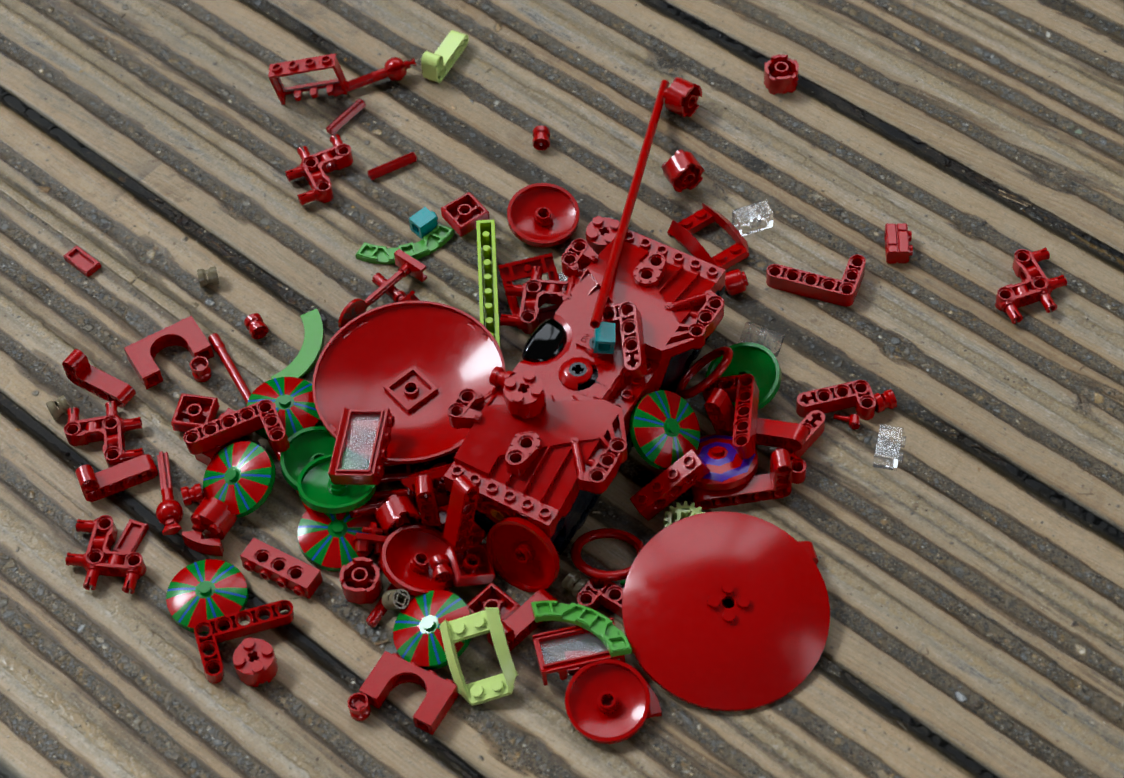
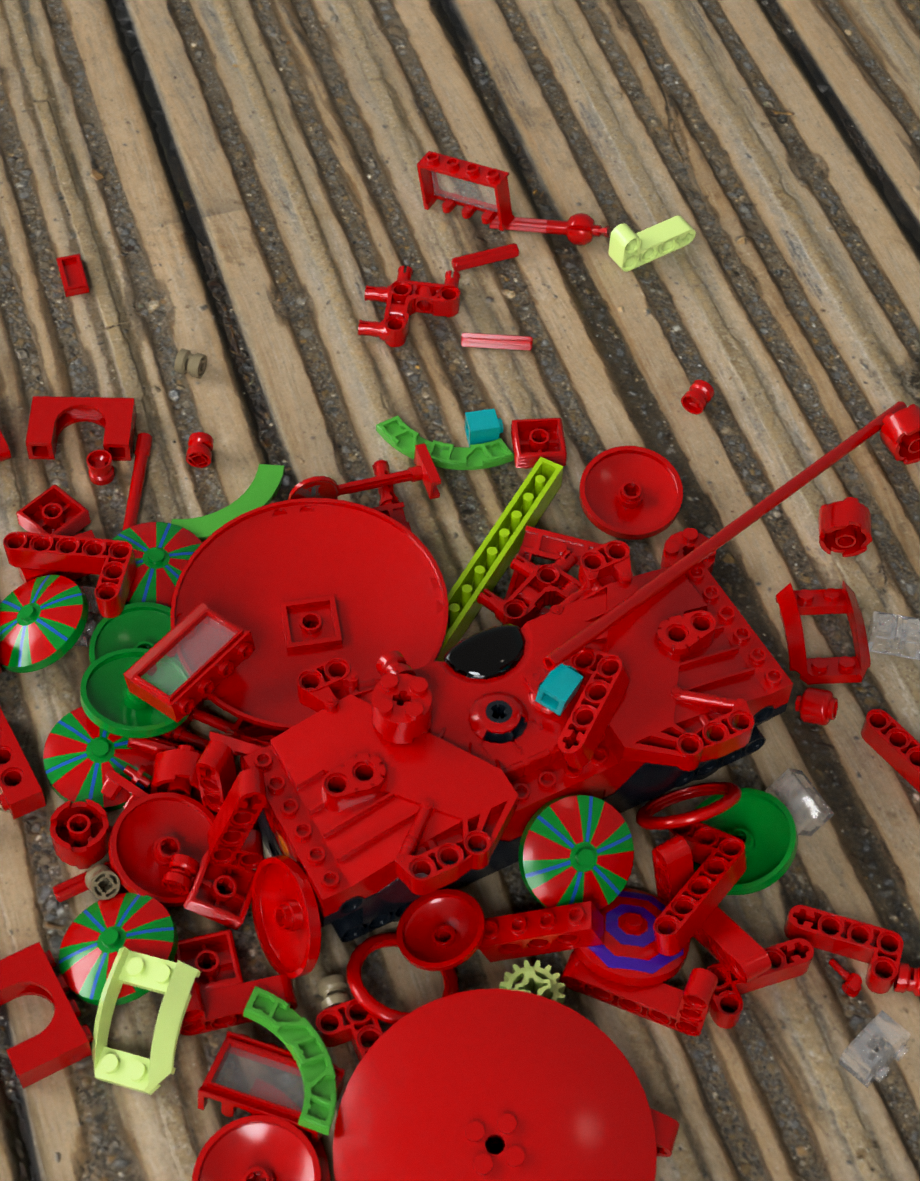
camera: 25 degrees right, 0 degrees up
none -> red dish [396,889,486,971]

